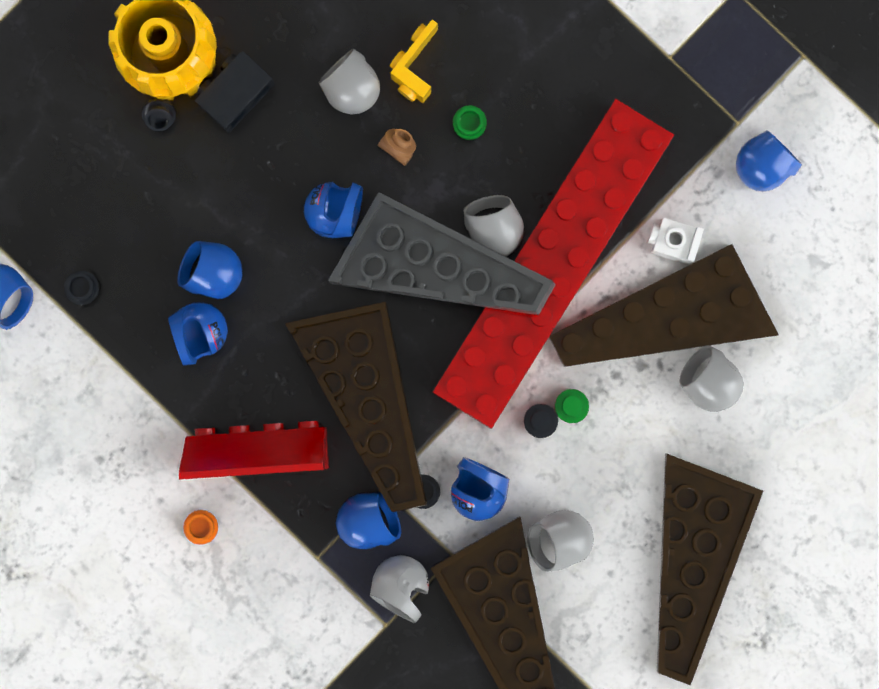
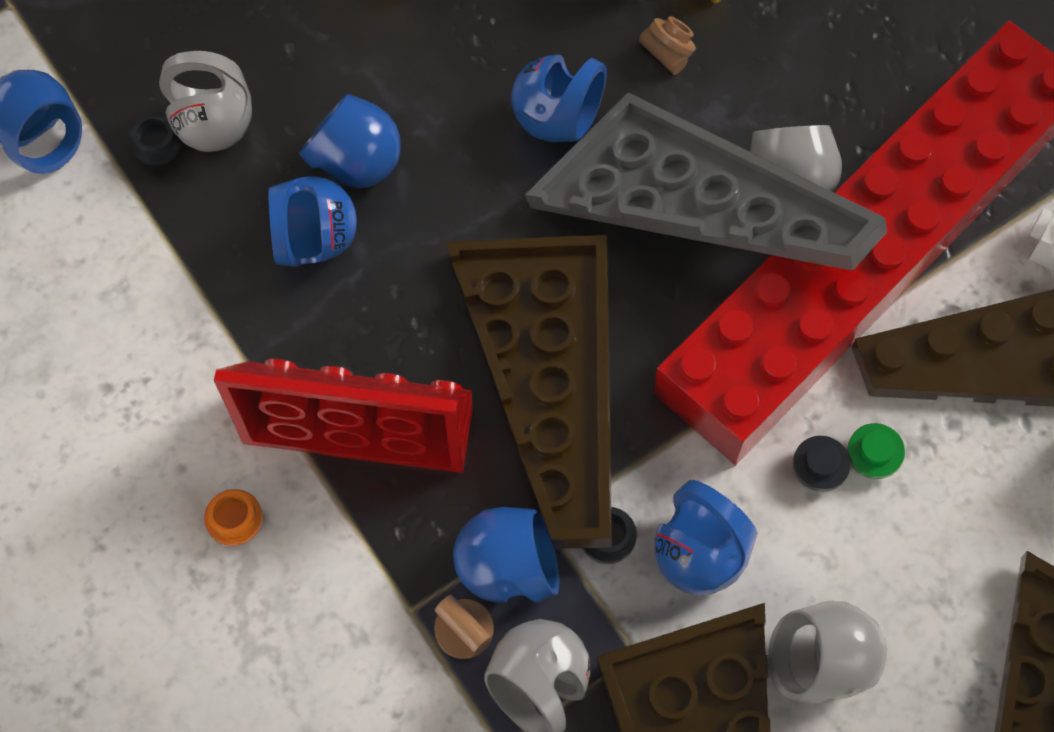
camera: 15 degrees right, 20 degrees down
green plate [453,105,487,140] -> none
none -> light grey helmet [159,51,252,152]
none -> medium nougat plate [434,595,494,659]

